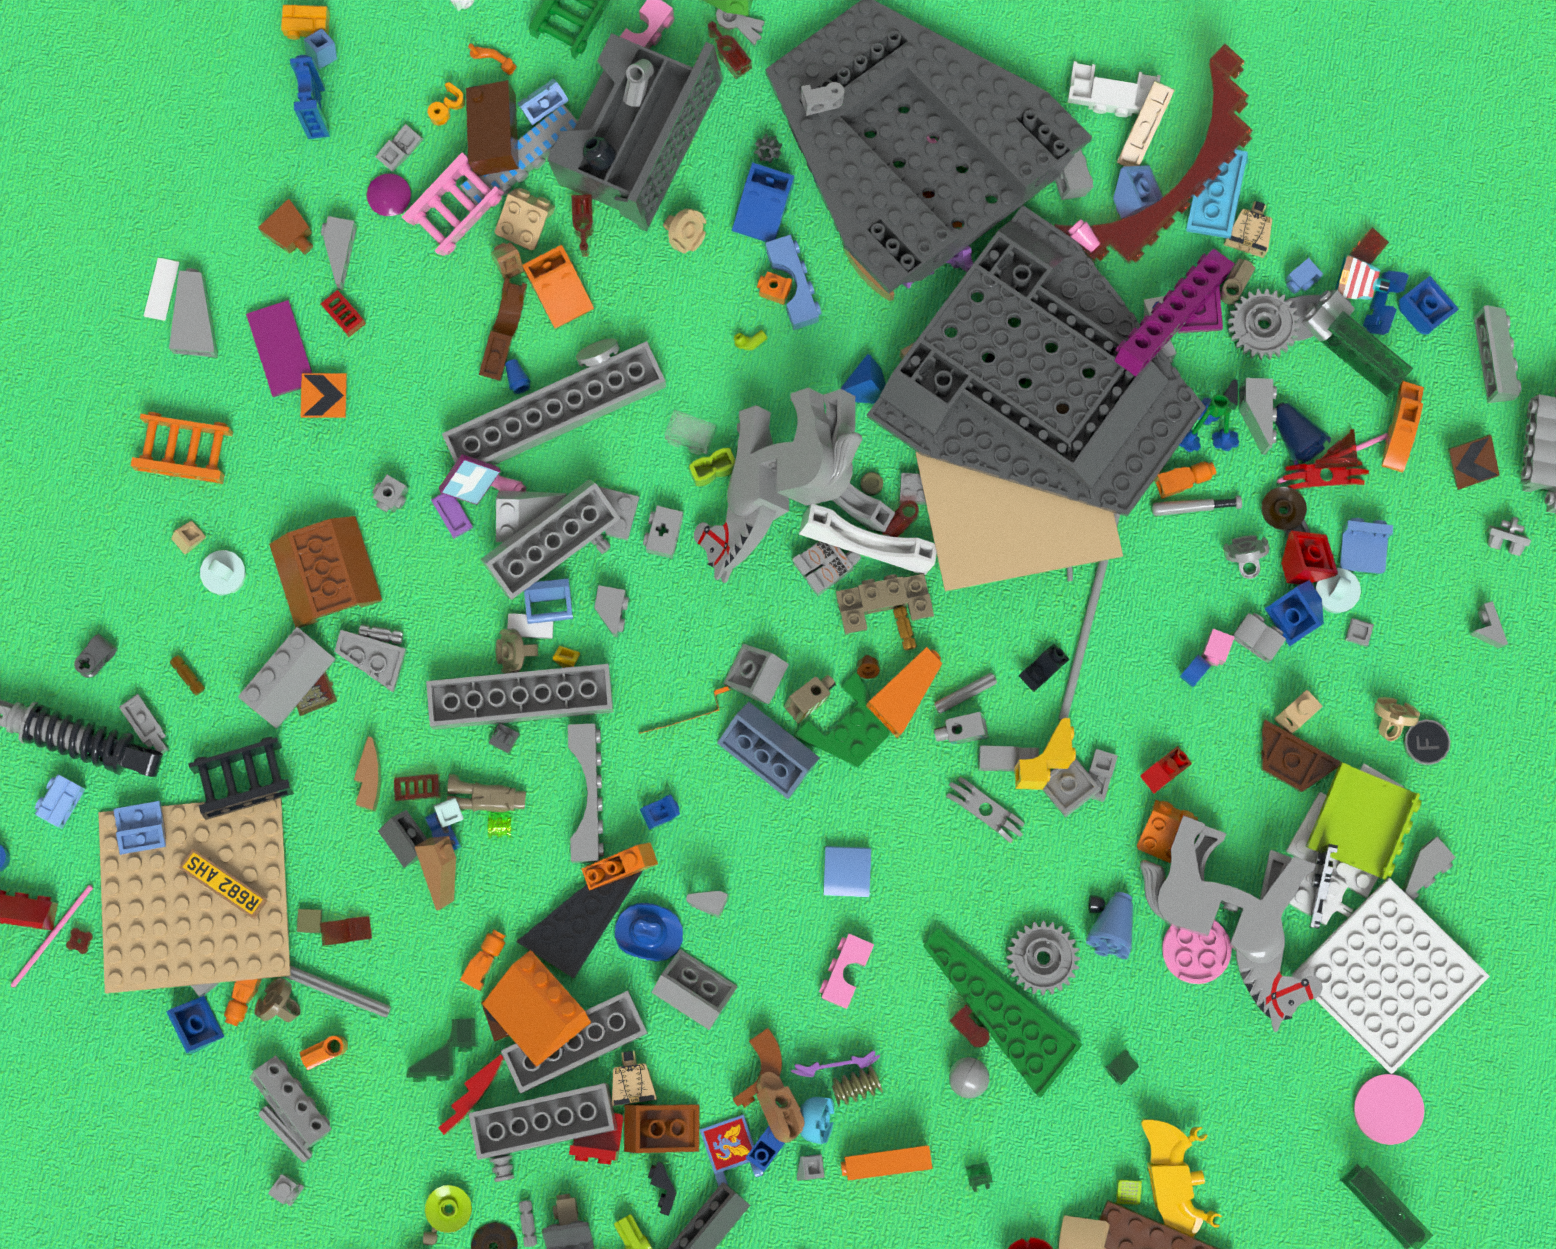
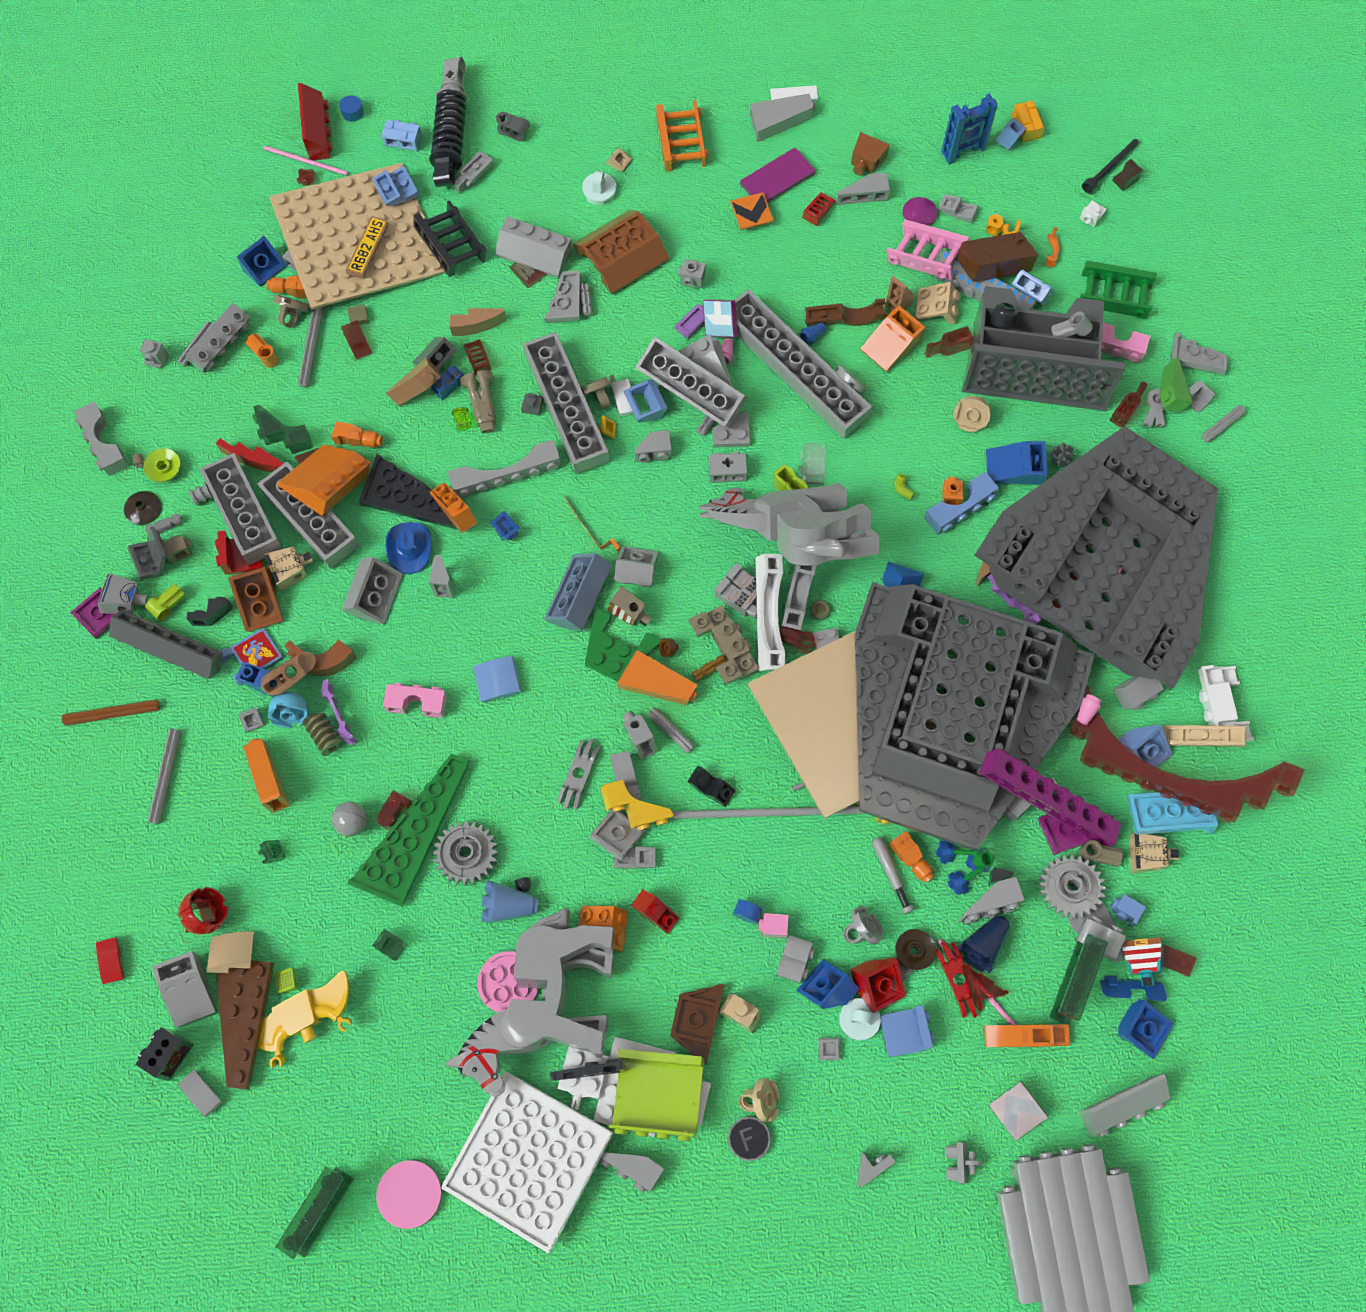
camera: 75 degrees right, 10 degrees down
pearl gold axle [170,655,205,696] -> none
light aqua tile [434,797,464,828] -> none
light grey leg [800,82,844,116] -> none

